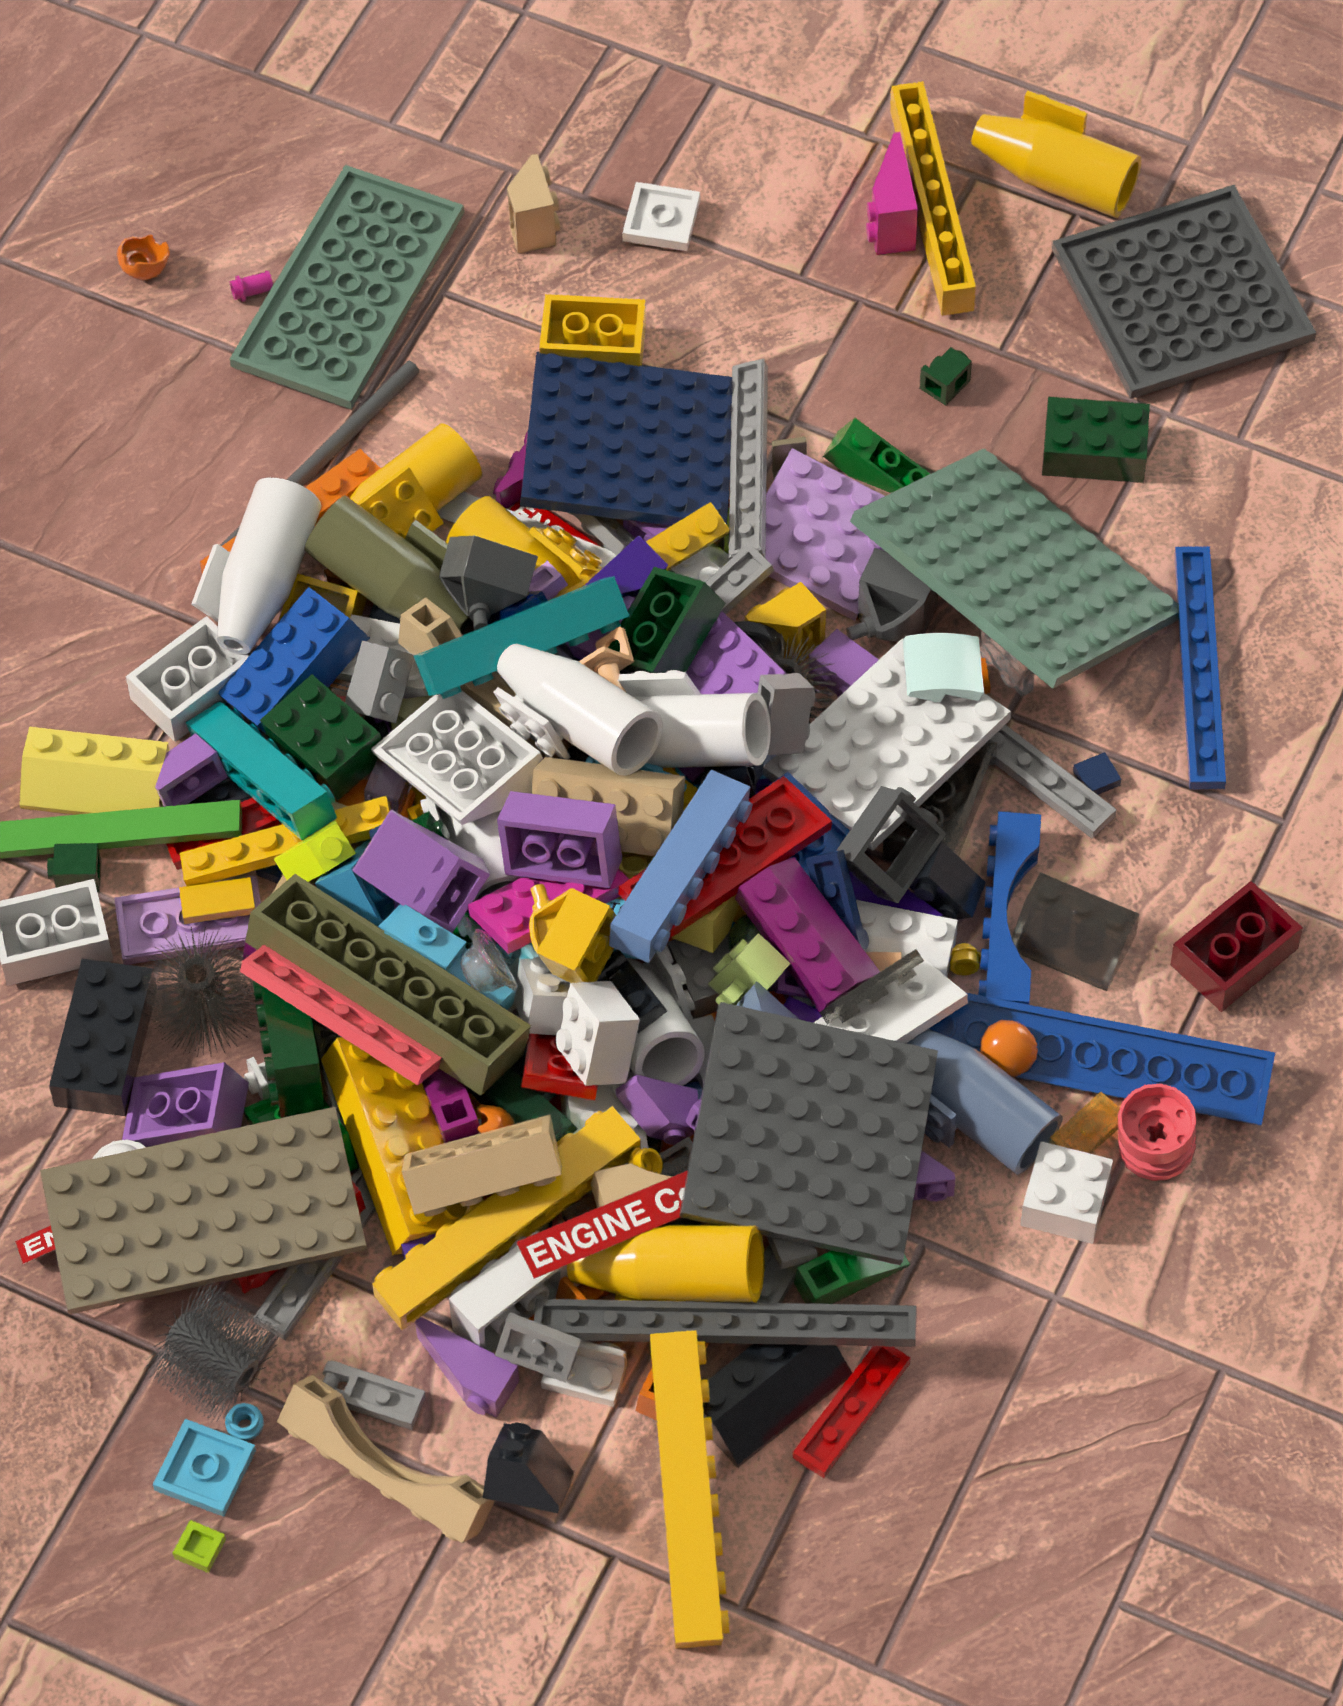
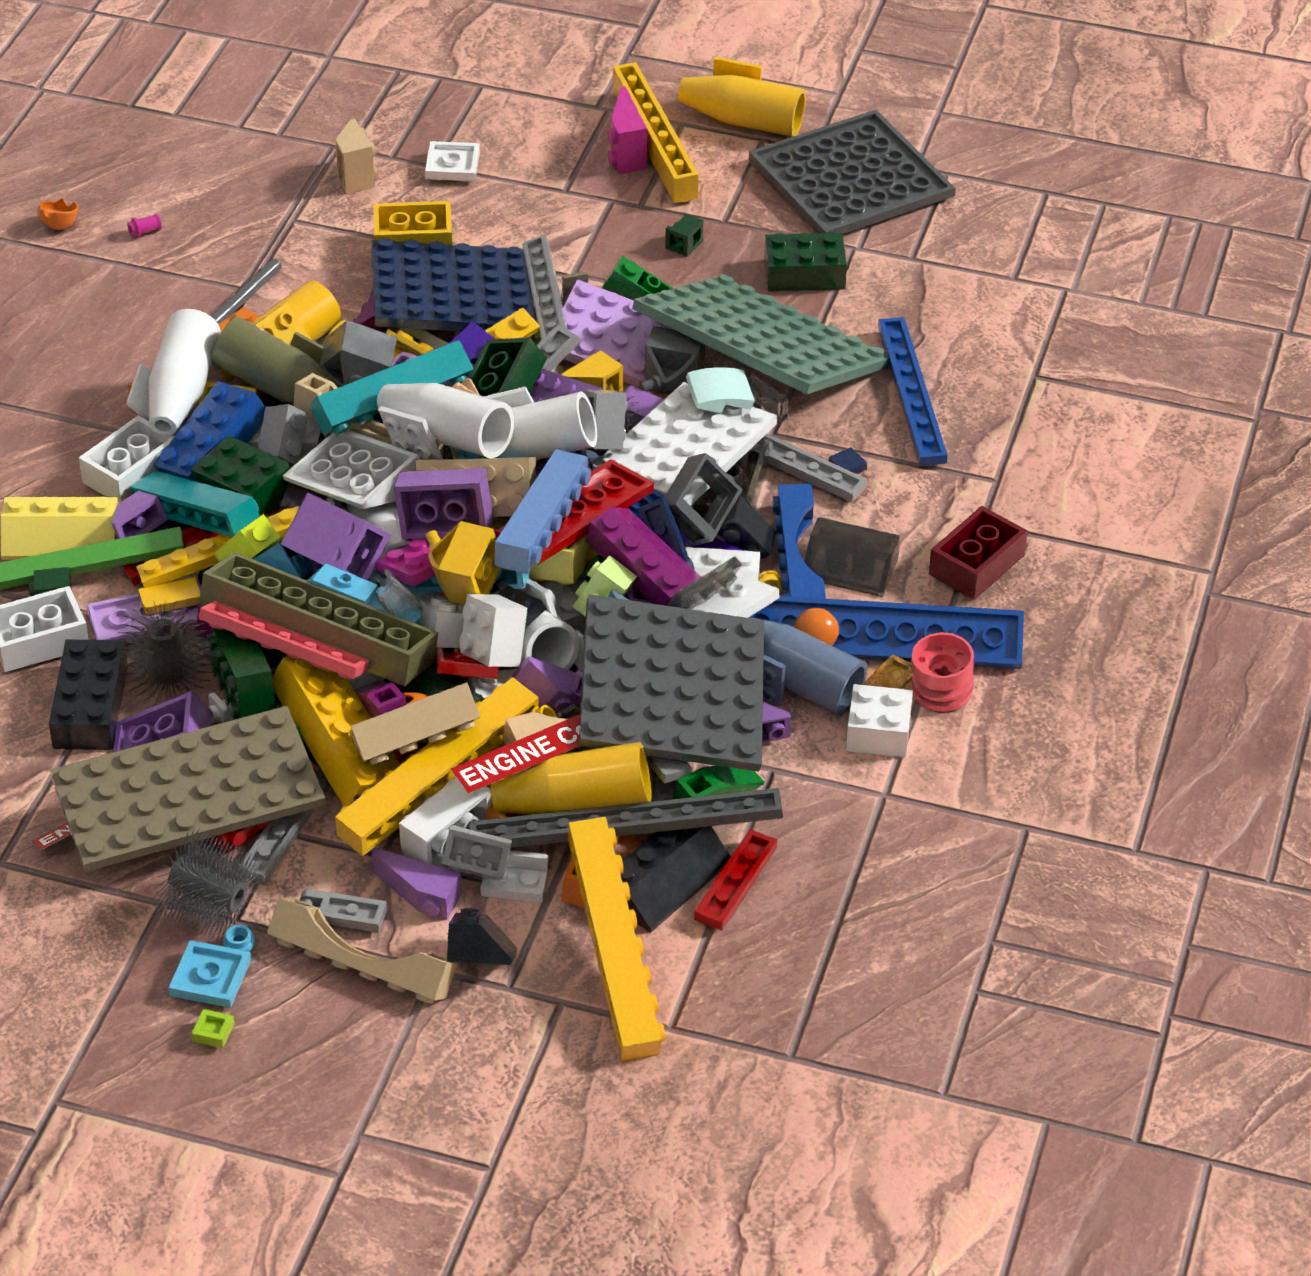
camera: 10 degrees left, 15 degrees down
sand green plate [230,165,464,409] -> none

